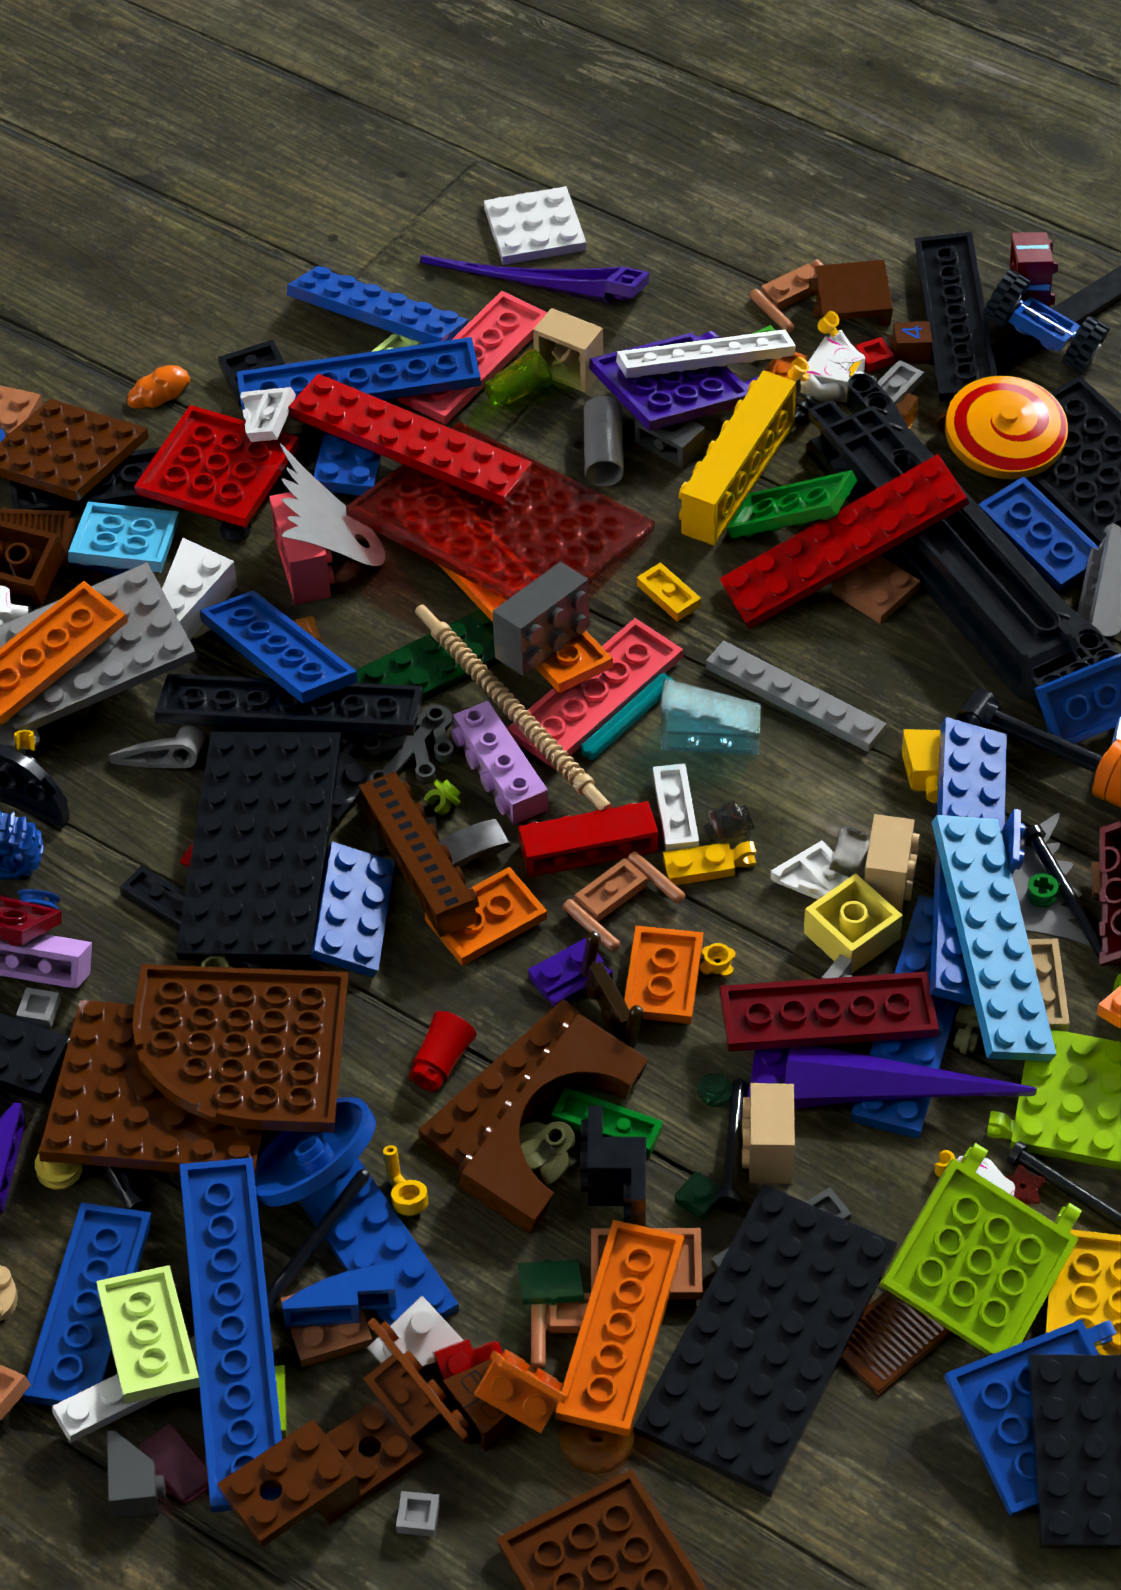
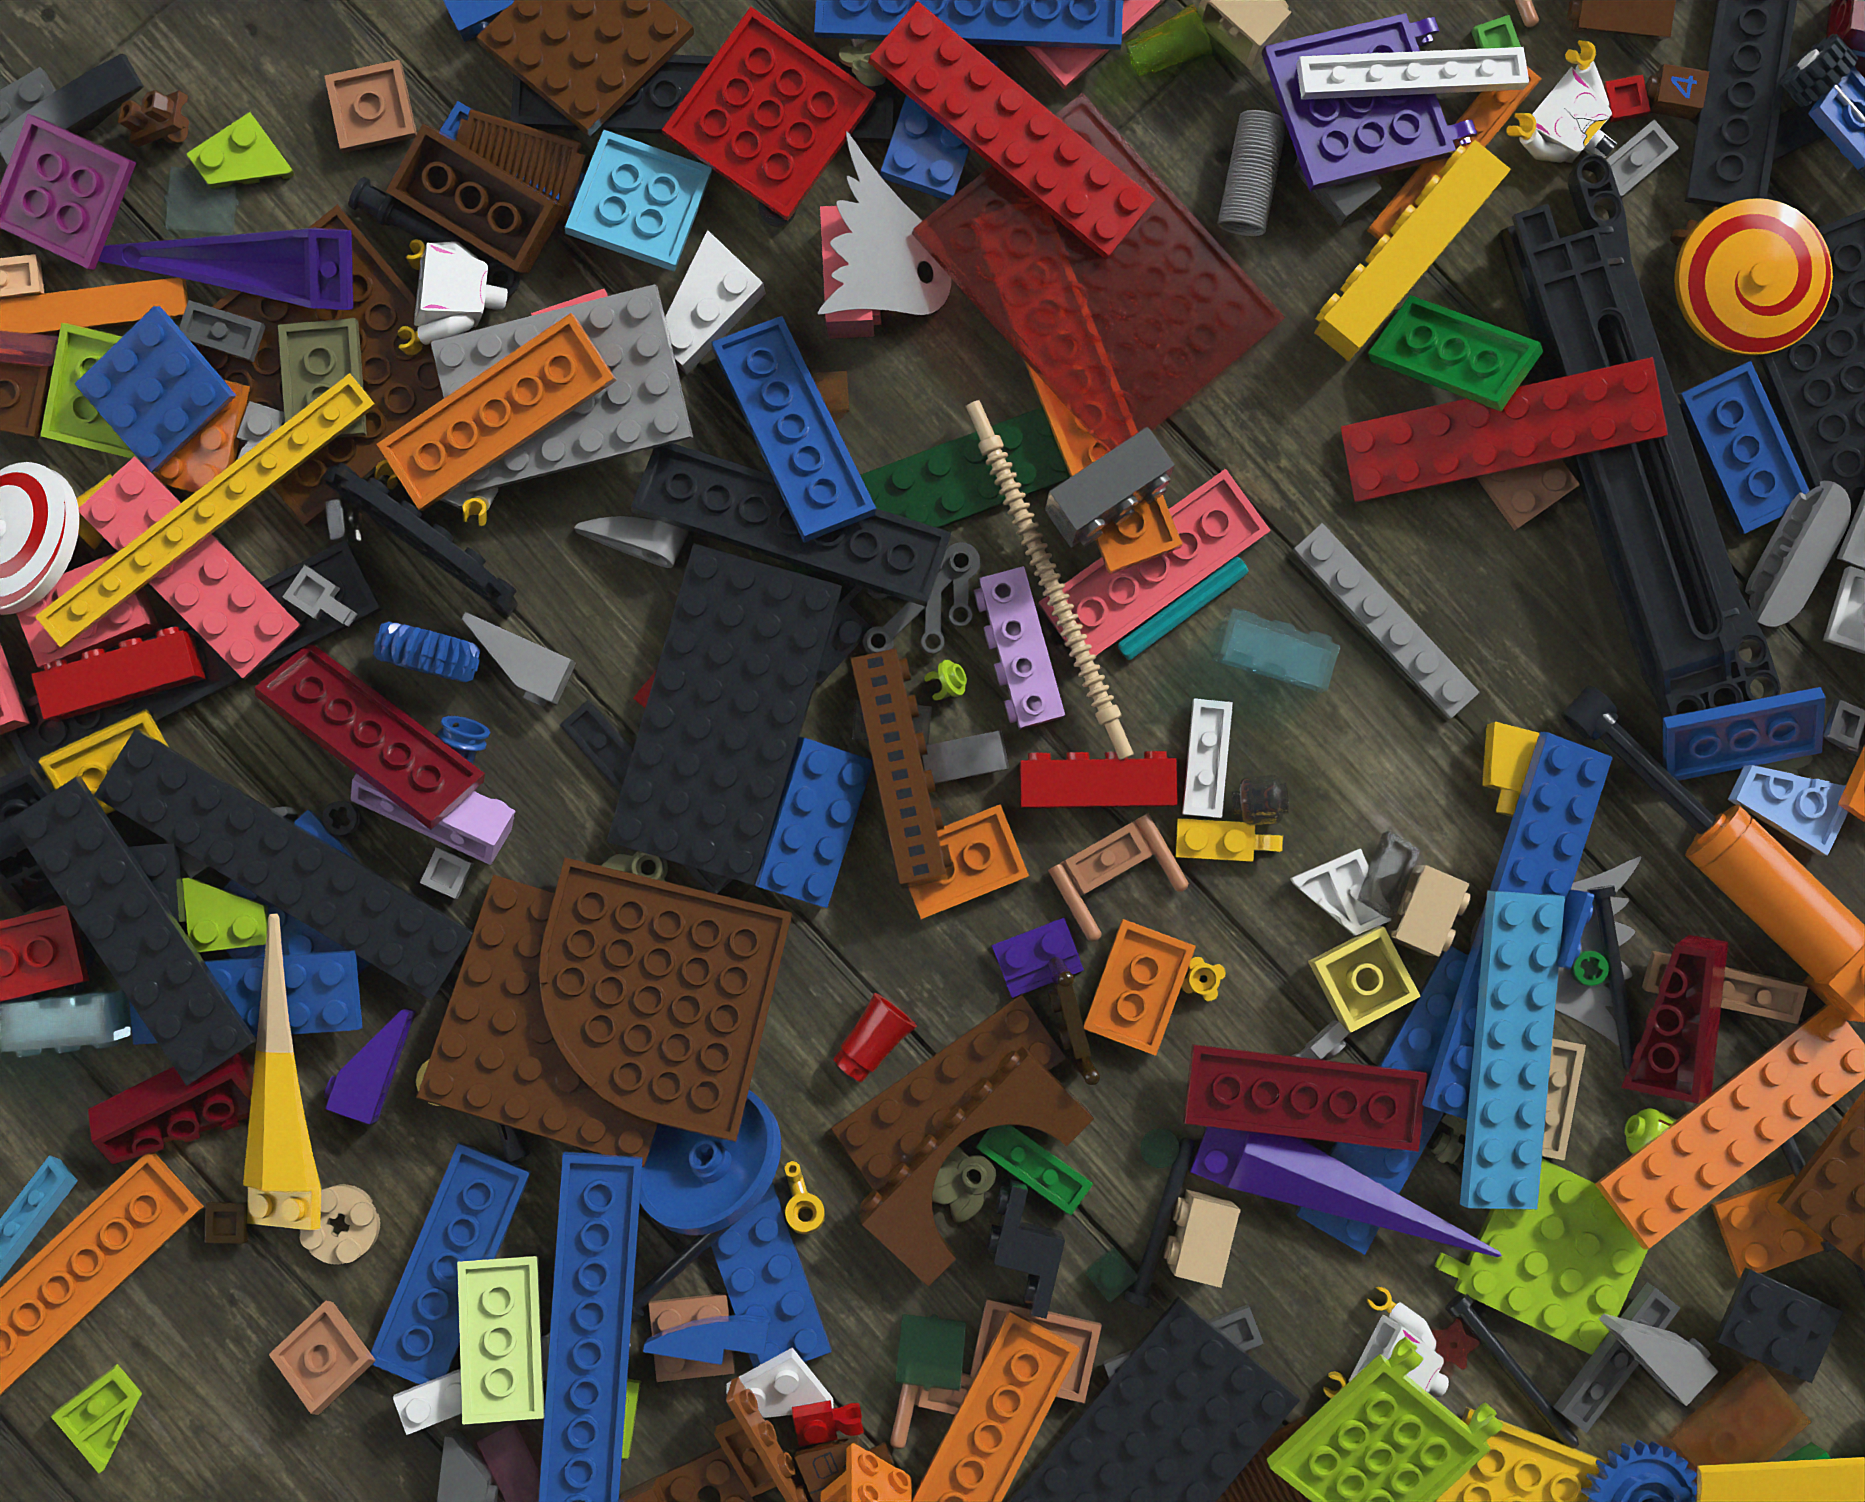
camera: 10 degrees right, 35 degrees up
white wing [240,387,296,442] -> none
yellow plate [637,562,701,622] -> none
black bush [795,393,816,423] -> none
clear orange plate [896,393,919,429] -> none
none -> light grey slope [462,612,576,707]

